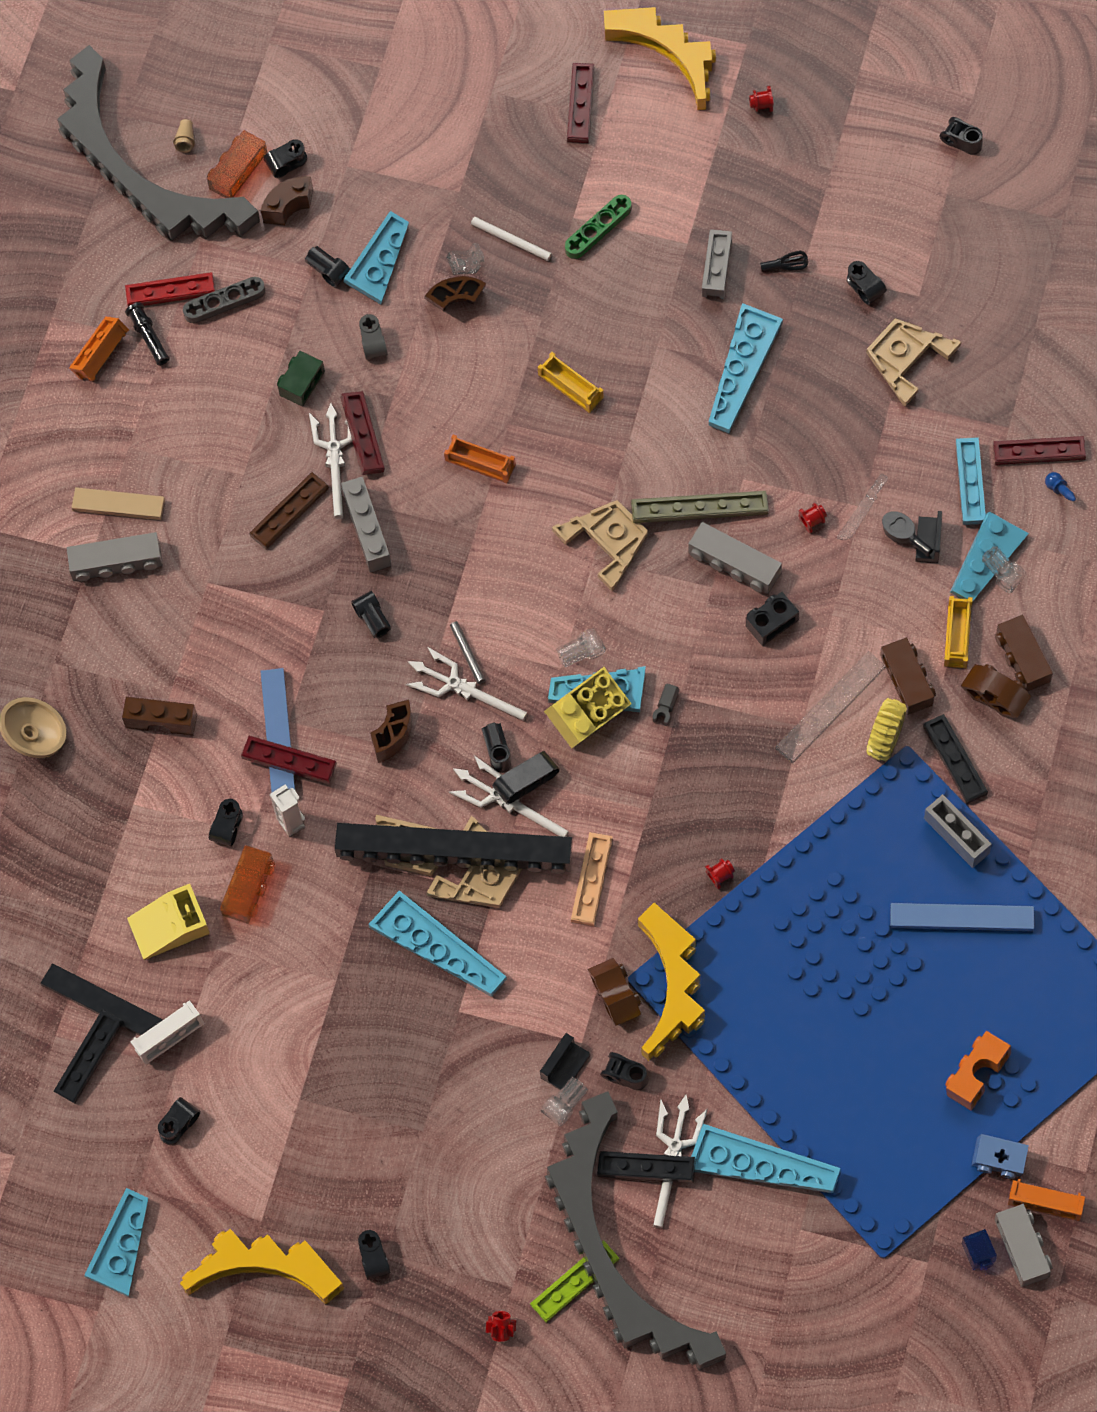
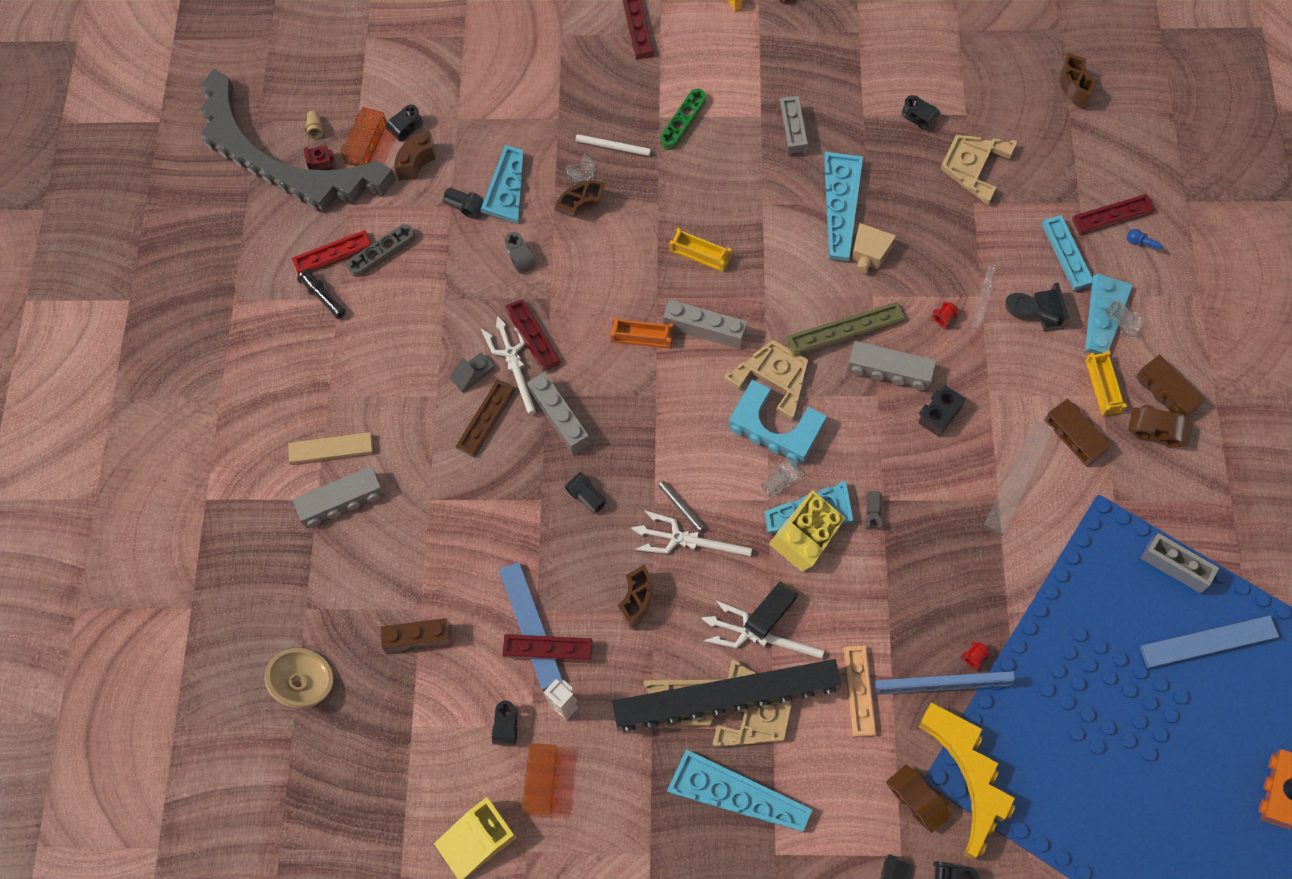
camera: 15 degrees left, 0 degrees up
orange container [69,316,129,381] -> none
dark green brick [277,351,325,407] -> none
black piece [482,722,511,772] -> none
black piece [760,250,808,271] -> none
light yellow gear [866,698,907,761] -> none
black tile [923,714,988,804] -> none
none -> dark red brick [303,145,335,171]
none -> dark grey slope [450,352,495,393]
none -> light grey brick [663,300,747,350]
none -> medium azure arch [728,380,827,465]
none -> tan torso [852,223,896,273]
none -> medium blue tile [875,671,1015,695]
none -> reddish brown brick [1060,53,1097,109]

